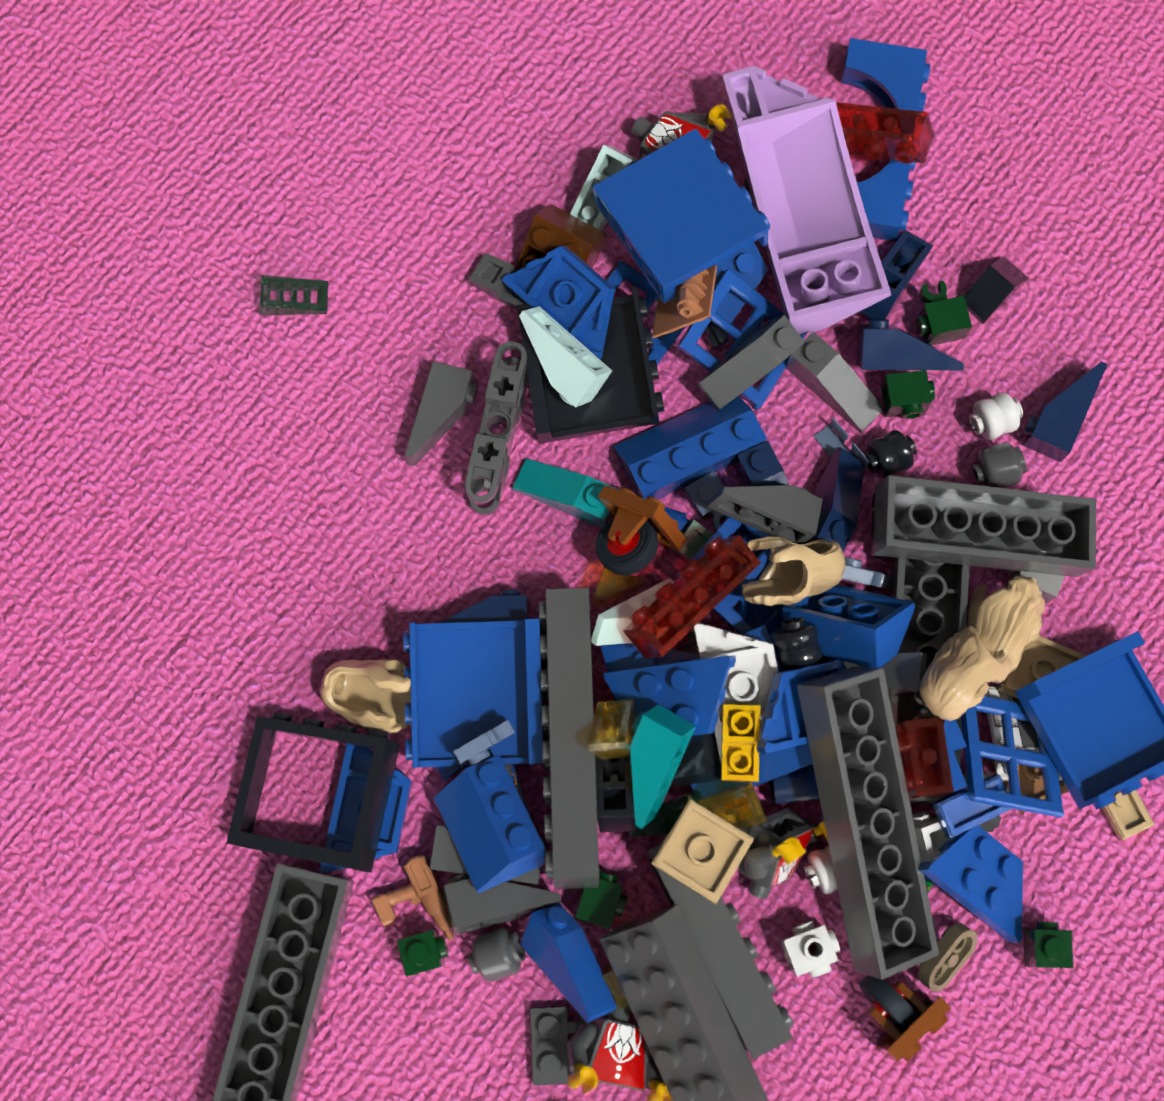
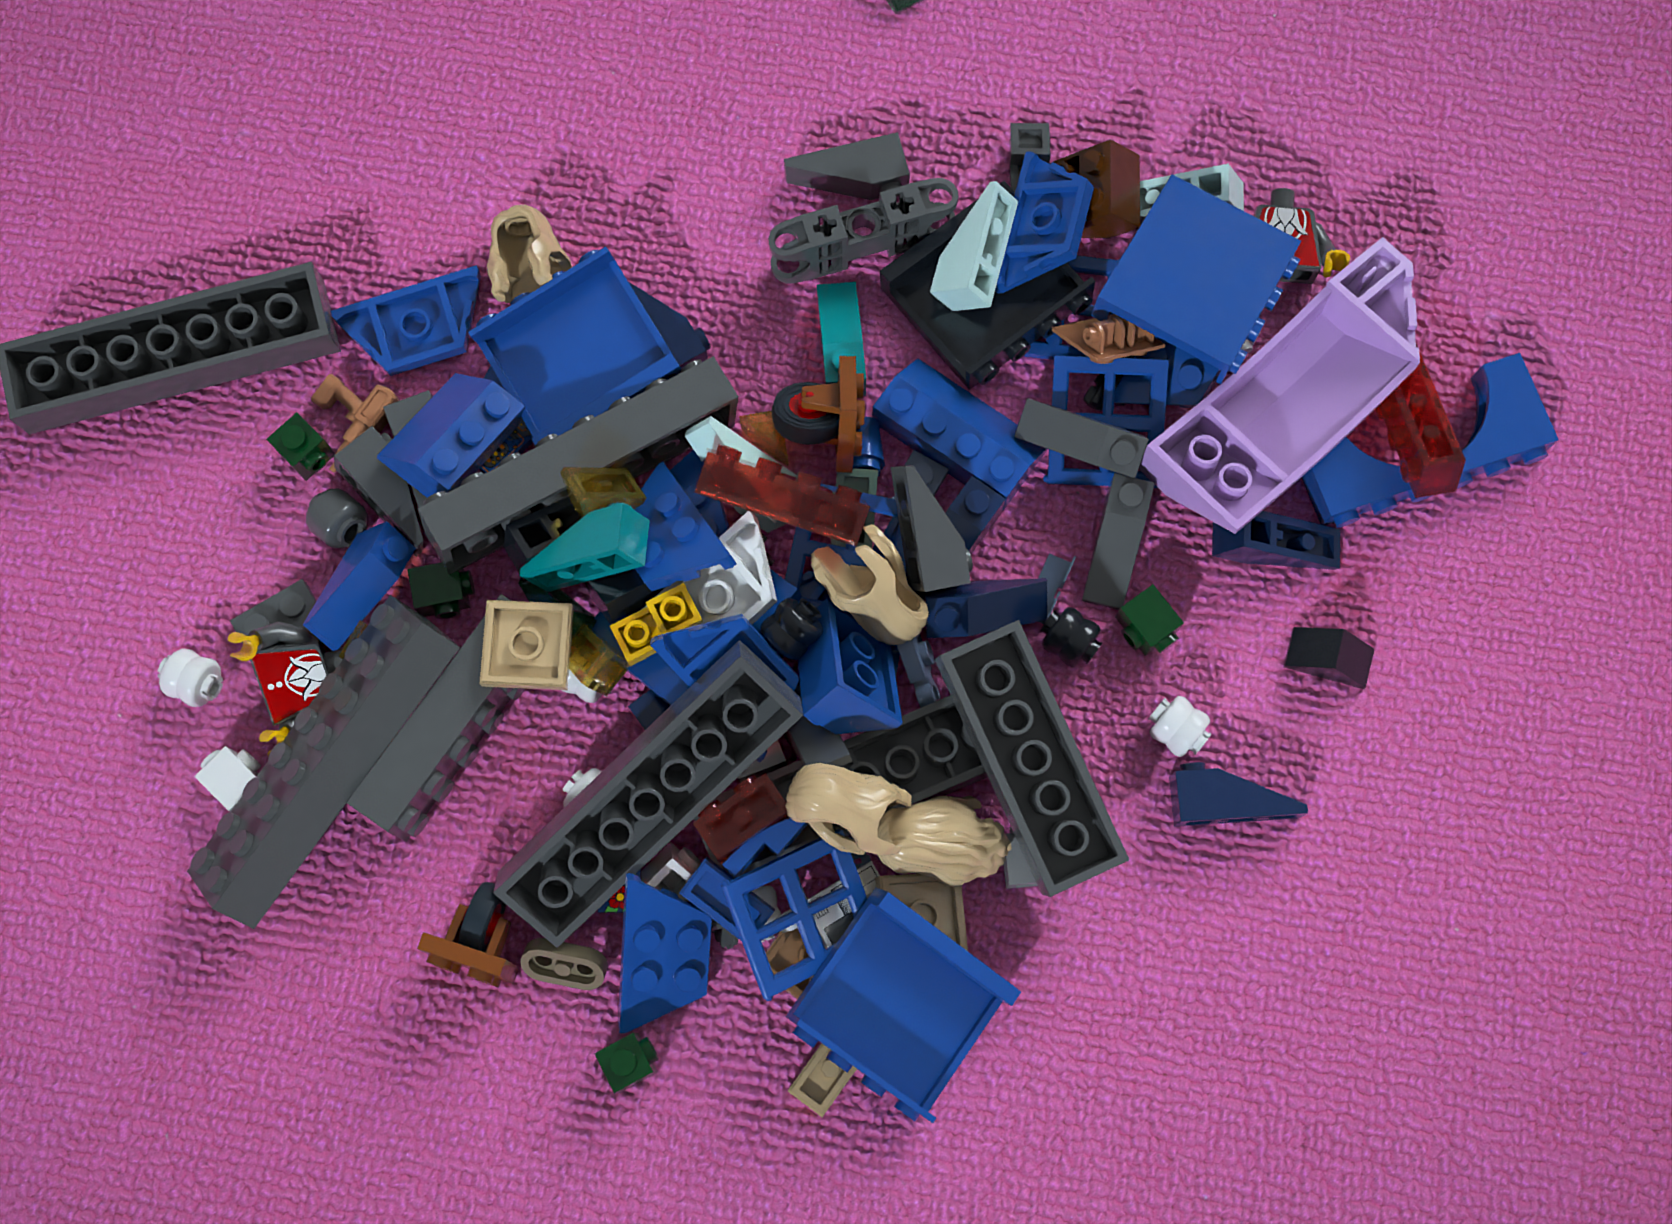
camera: 60 degrees right, 0 degrees up
black window [226,712,400,873] -> none
sand blue plate [453,720,515,766] -> none
dark grey torso [739,808,829,899] -> none
white brick [779,921,840,978] -> none
dark blue slope [857,319,964,371] -> none
dark green brick [916,281,972,345] -> none
dark grey head [972,442,1027,488] -> none

